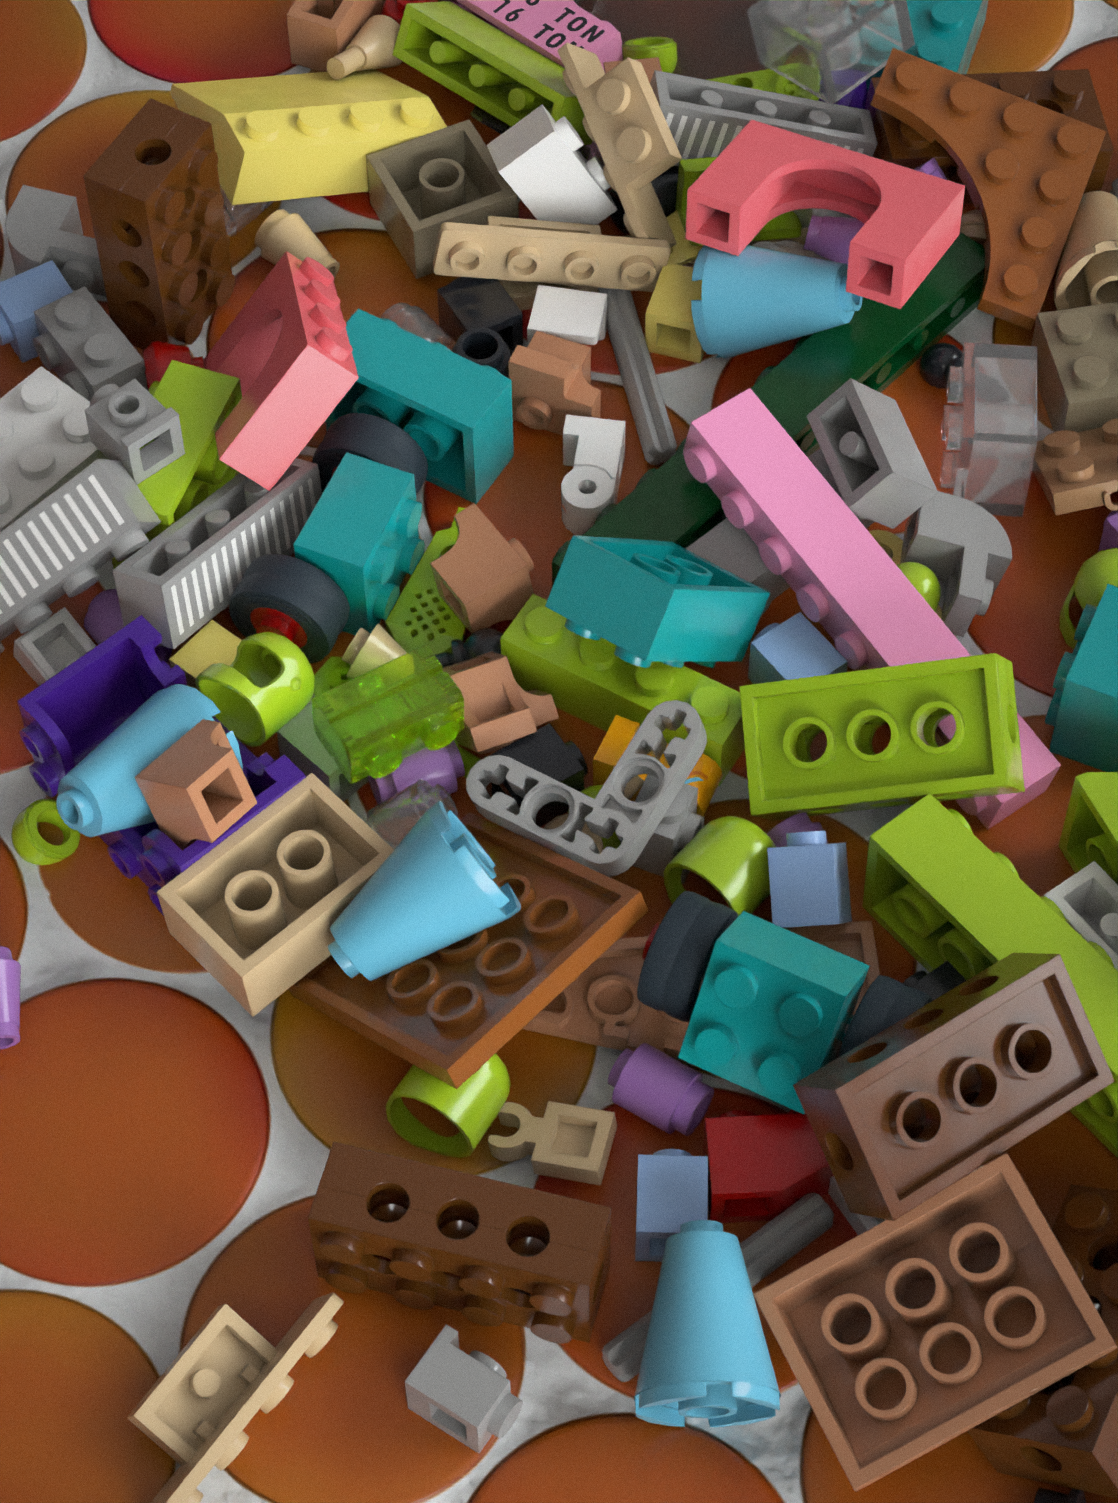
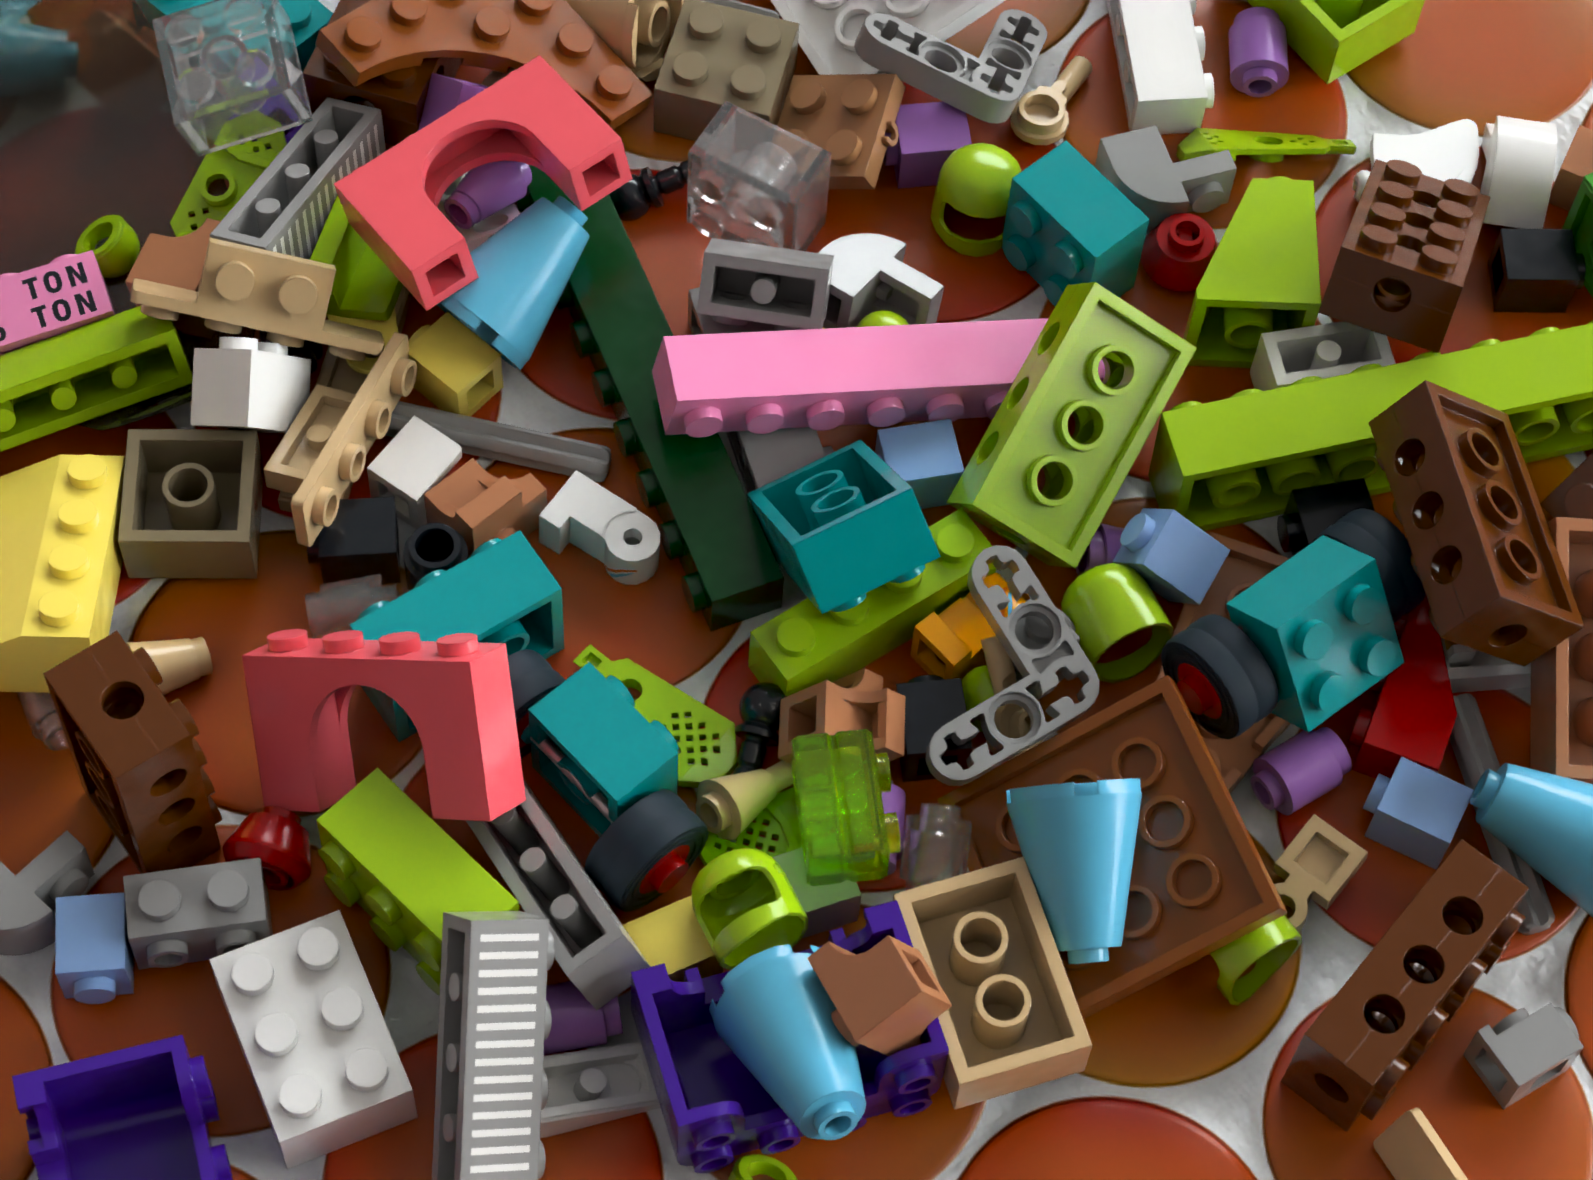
camera: 70 degrees left, 5 degrees up
light grey brick [84,378,185,485] -> none
nougat brick [430,503,534,634] -> none

